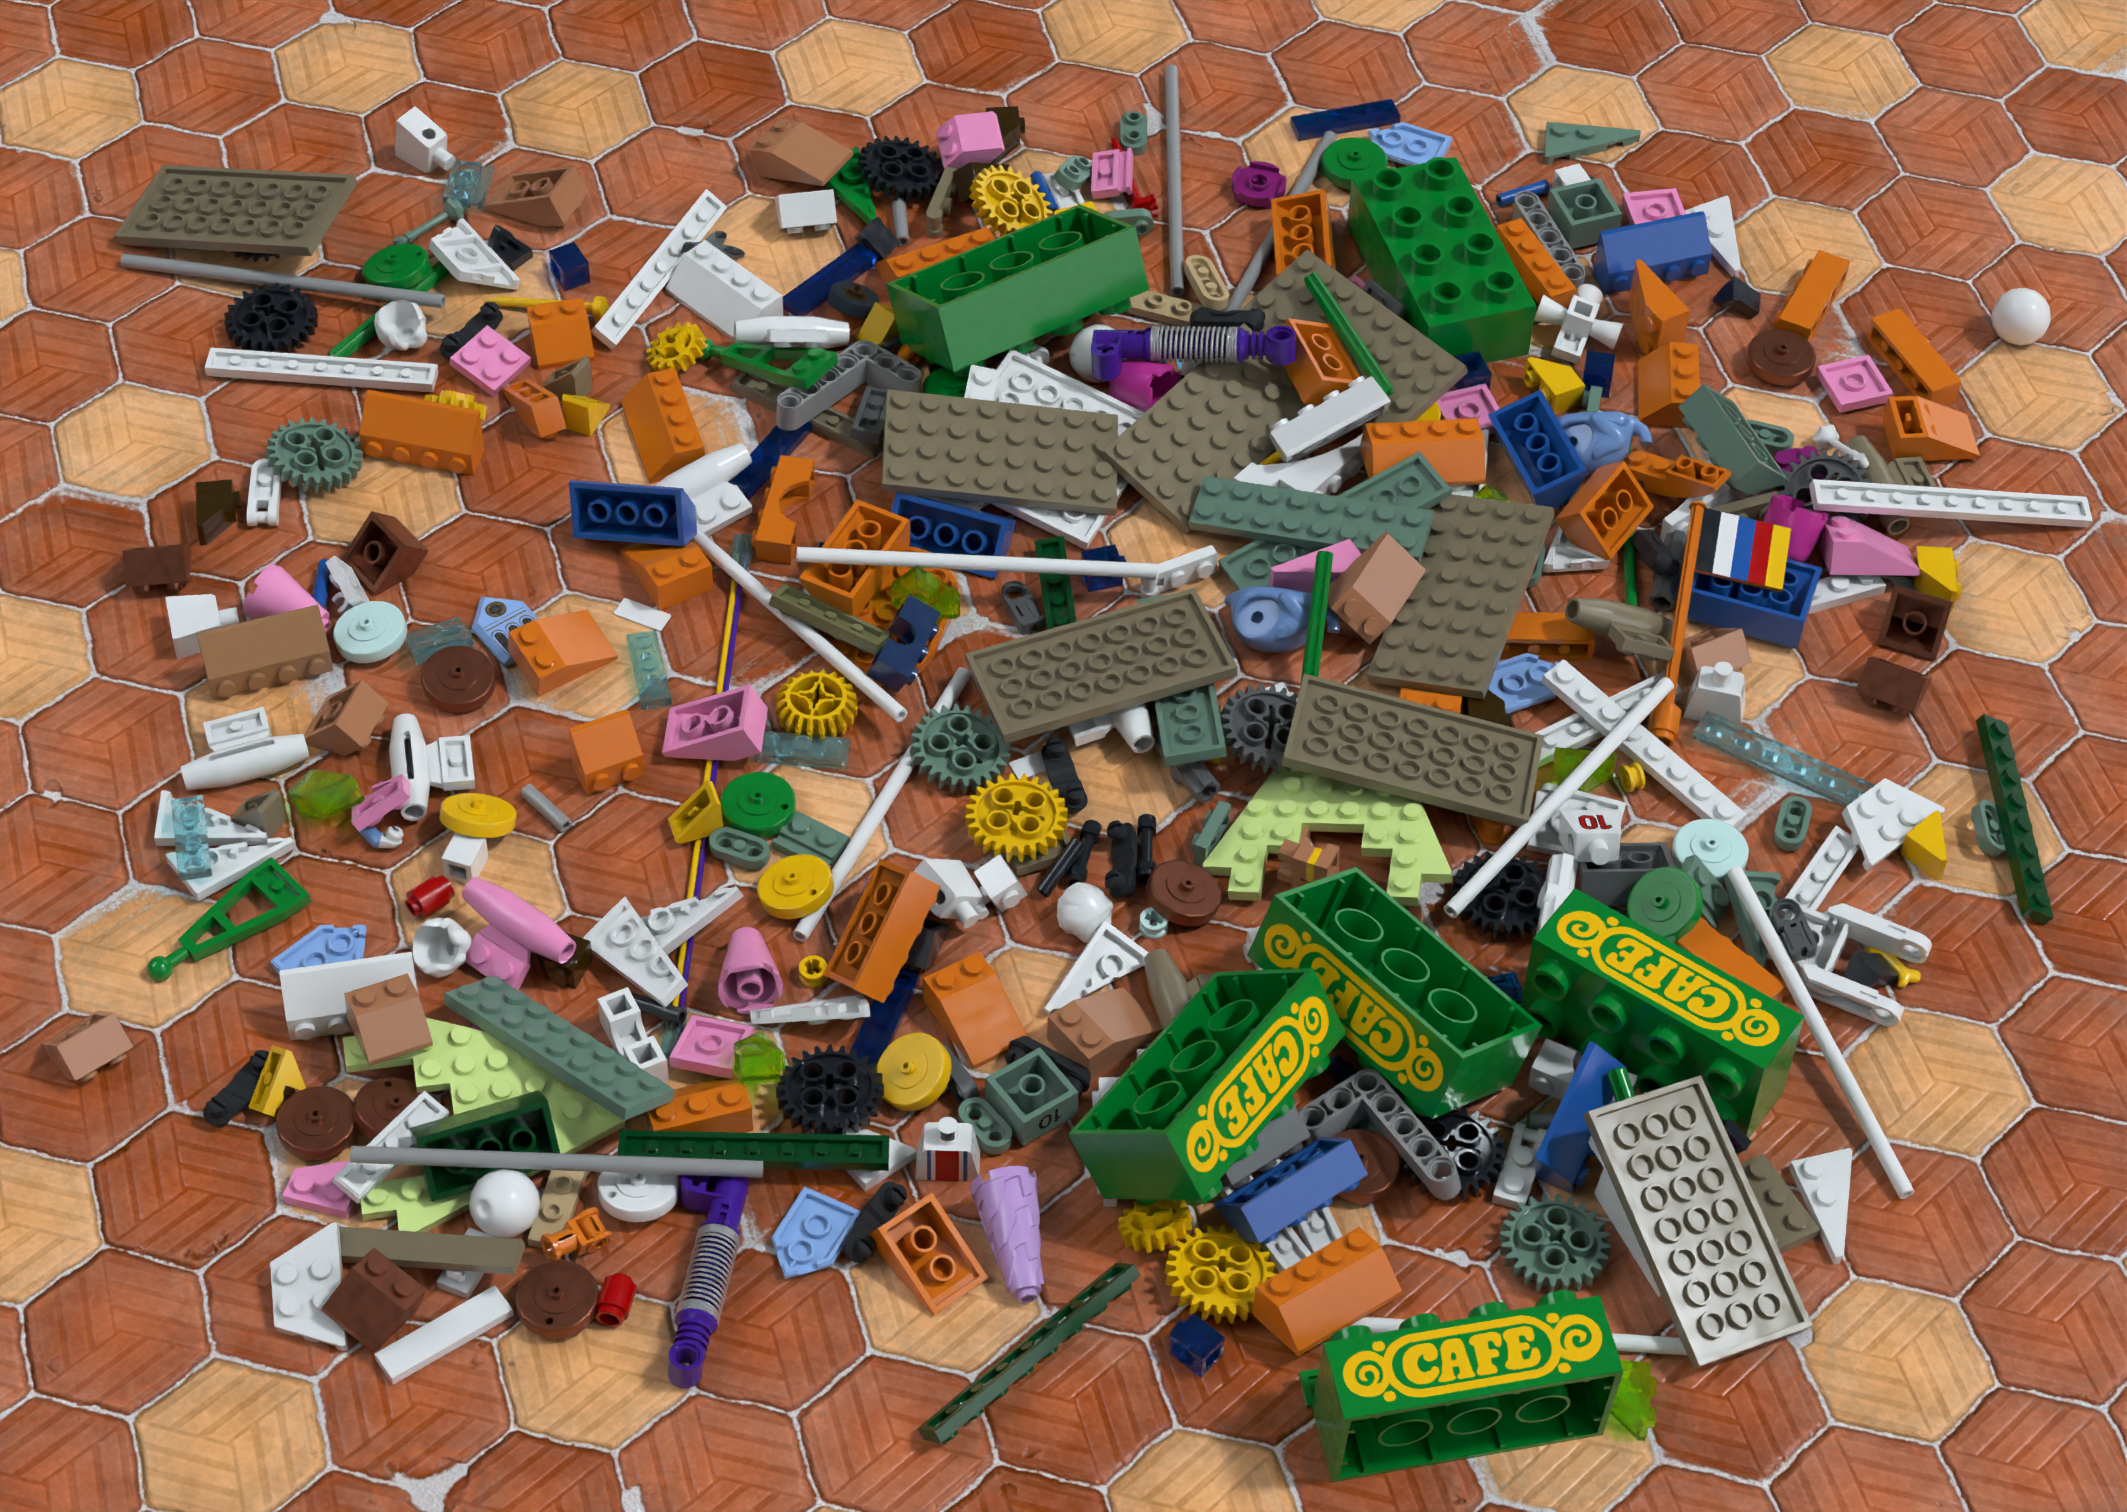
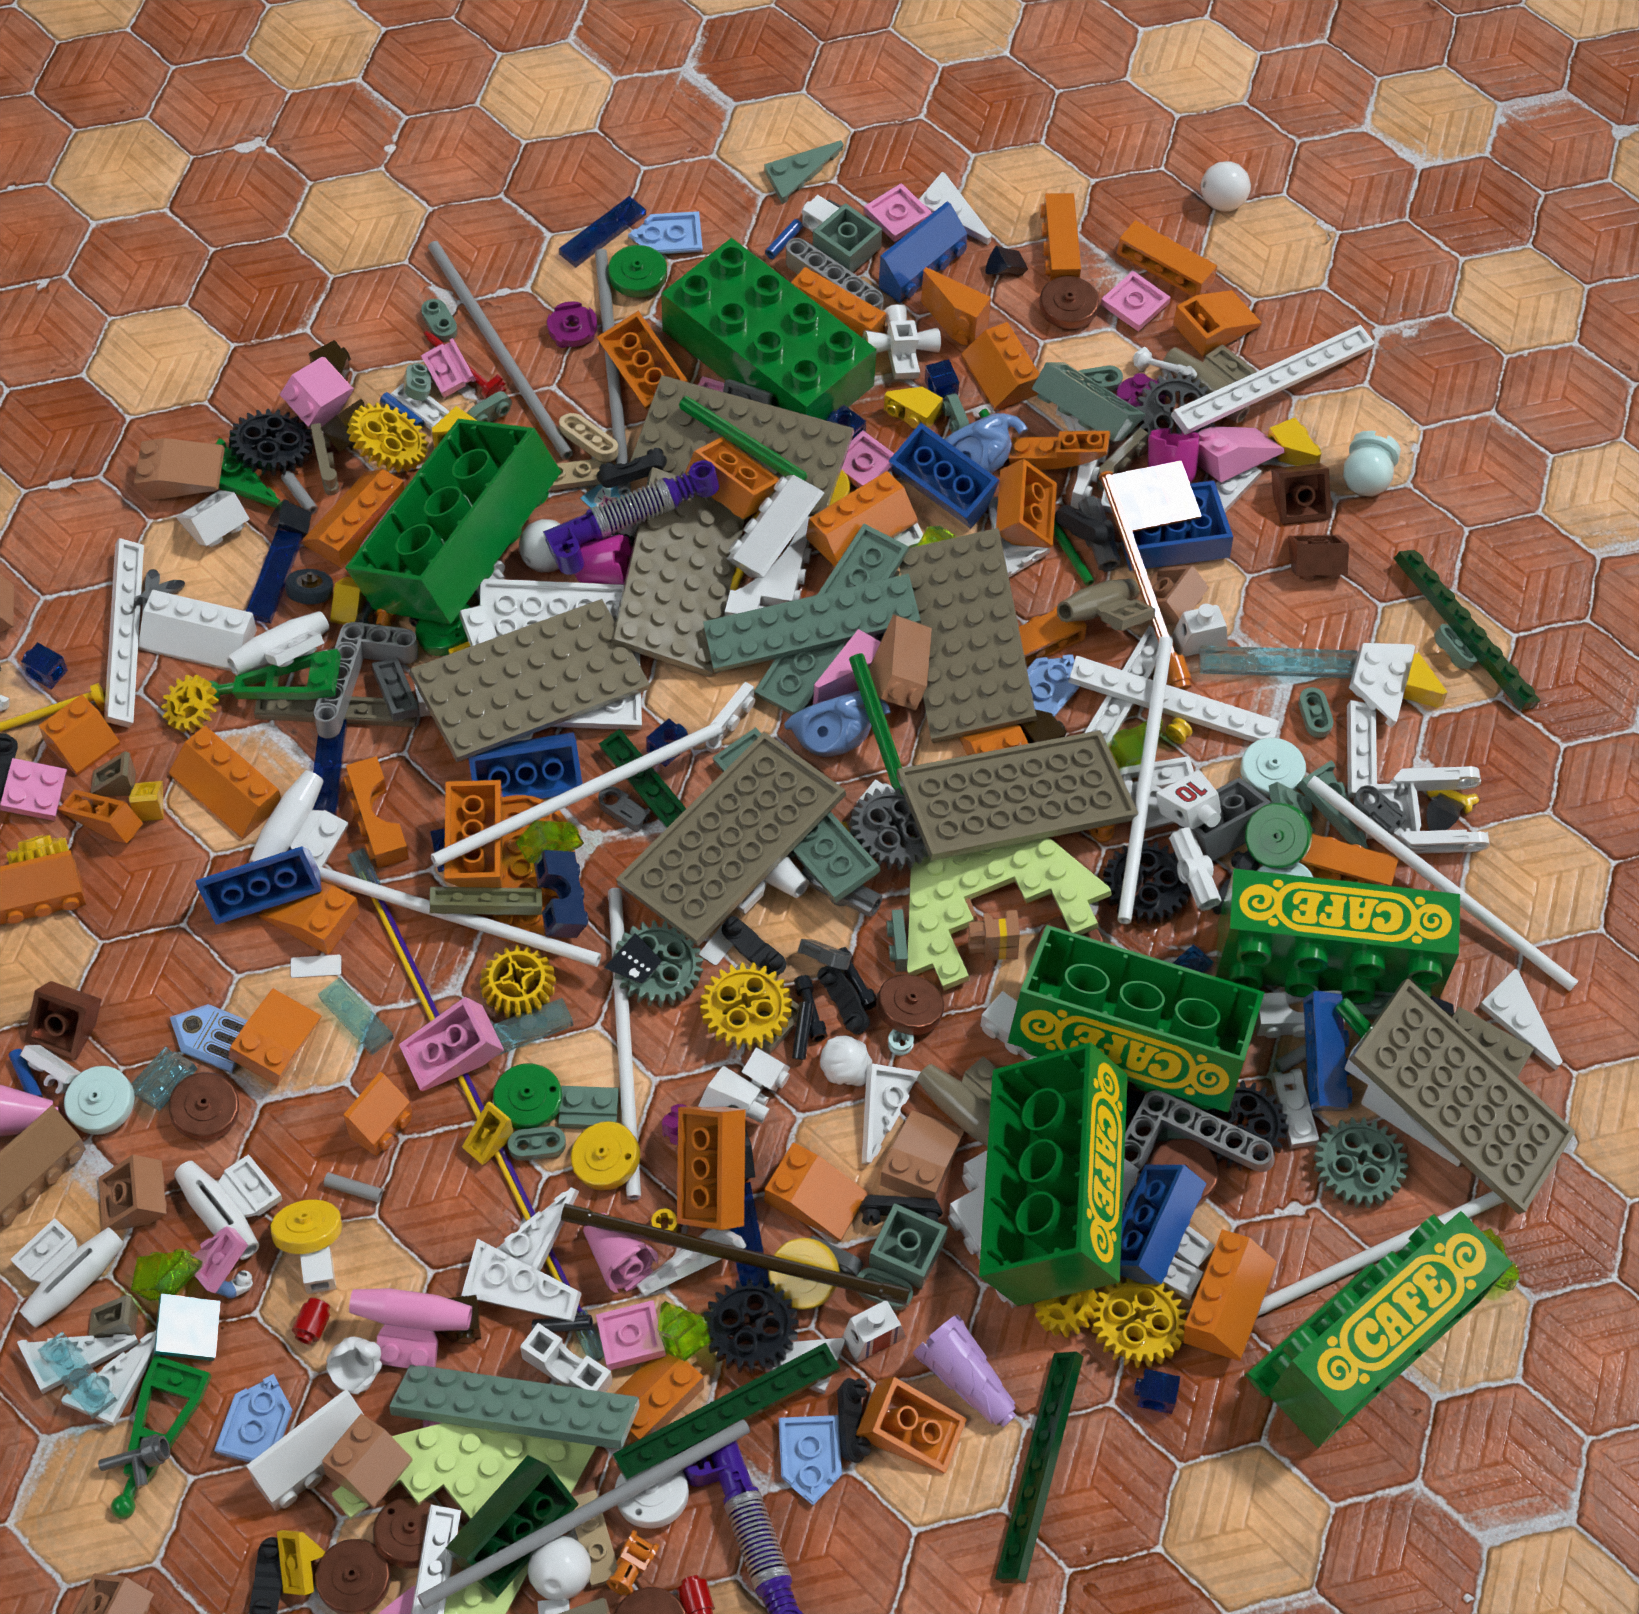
camera: 30 degrees left, 10 degrees up
none -> dark grey piece [98,1434,170,1487]
none -> tile [154,1294,220,1361]
none -> dark brown piece [561,1203,910,1306]
none -> black sticker [604,933,662,983]
none -> dark grey piece [797,939,852,970]
none -> light aqua tile [1343,431,1401,497]

